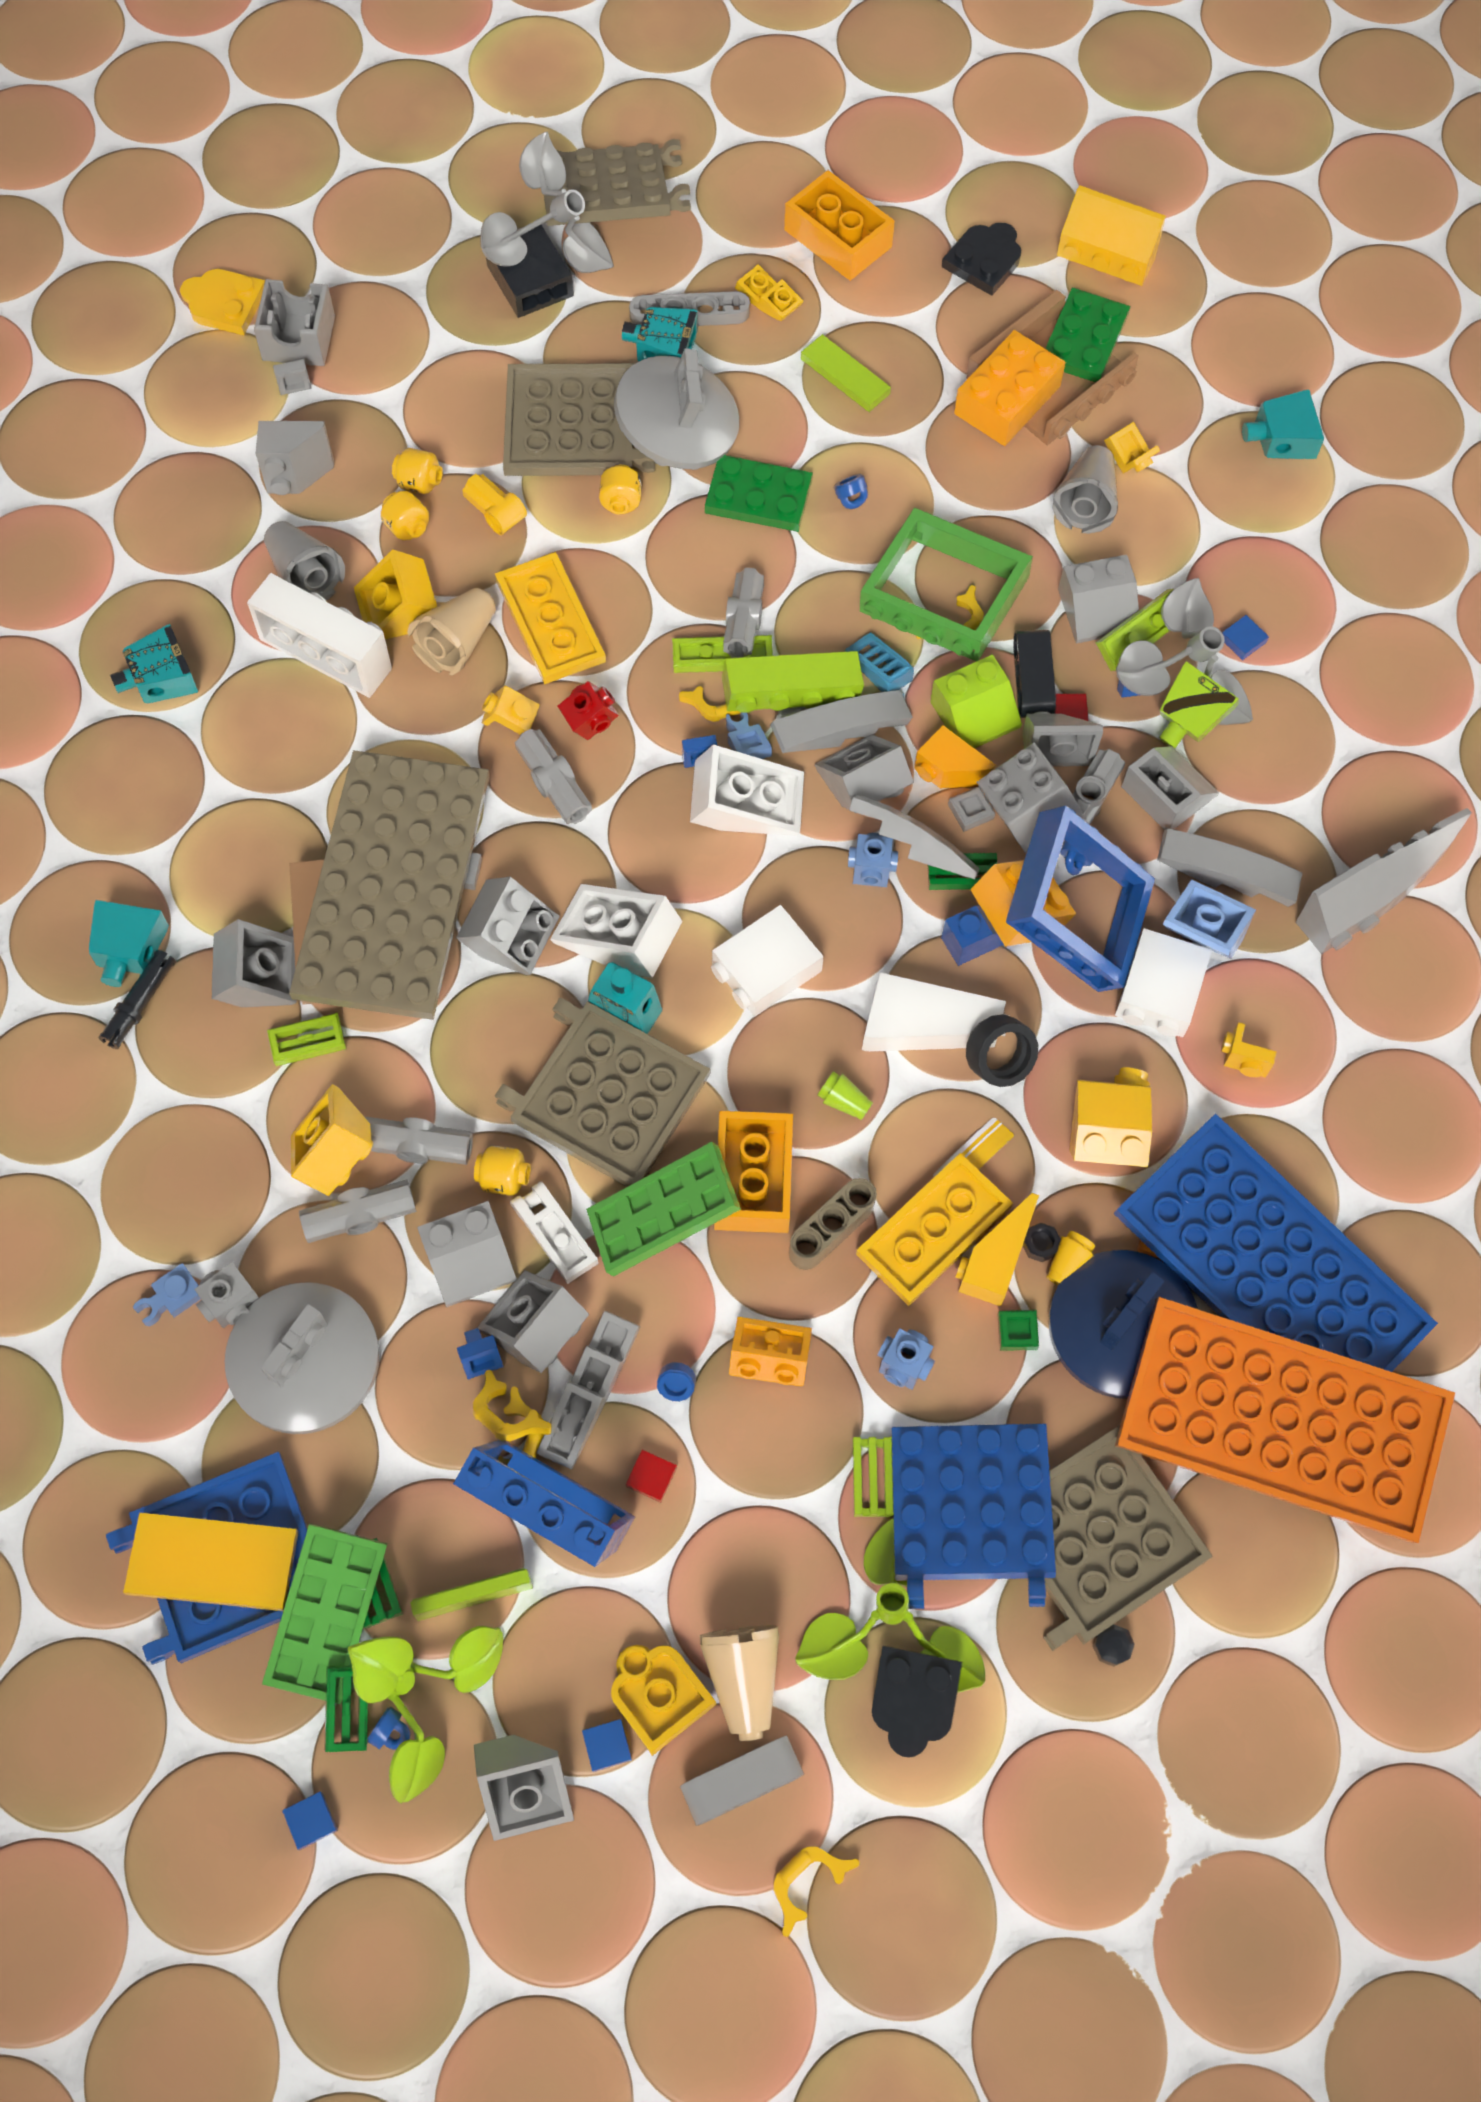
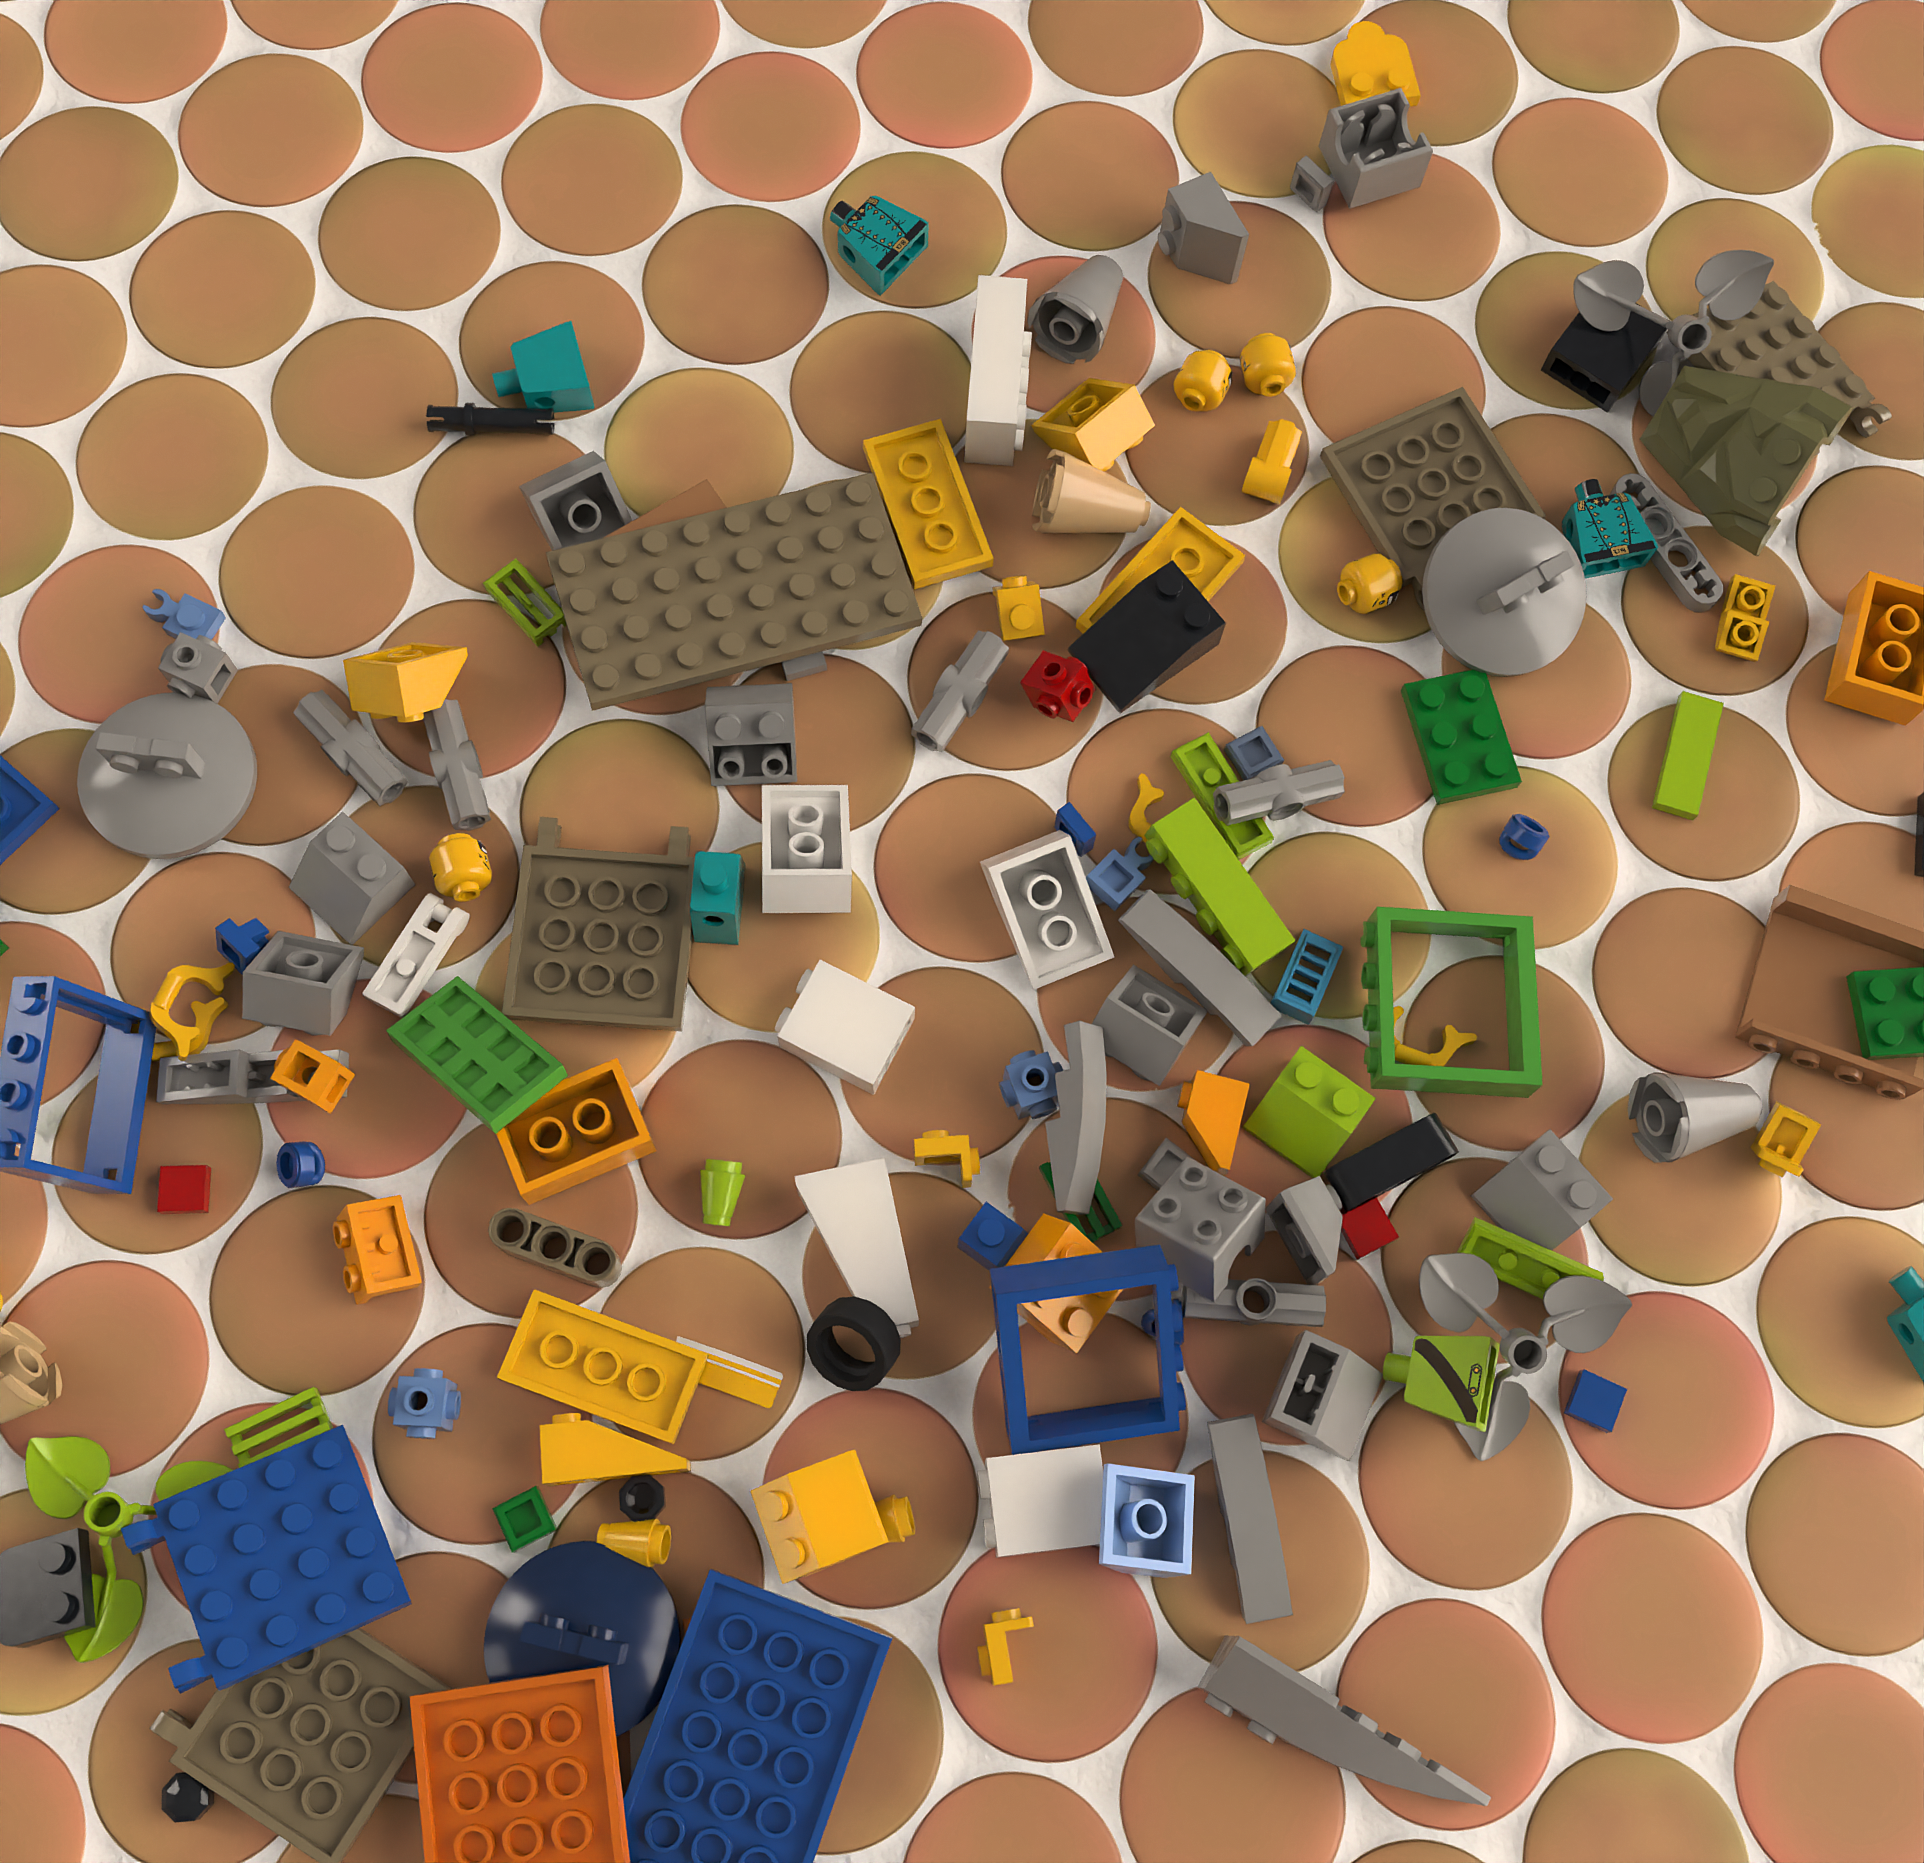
camera: 60 degrees right, 5 degrees up
light orange brick [954,330,1066,447] -> none
none -> light orange brick [270,1039,355,1114]
none -> yellow plate [863,418,994,590]
none -> yellow bracket [913,1130,980,1188]
none -> black slope [1068,560,1226,713]
none -> sand blue tile [1224,726,1284,781]
none -> olive wedge [1640,366,1854,556]

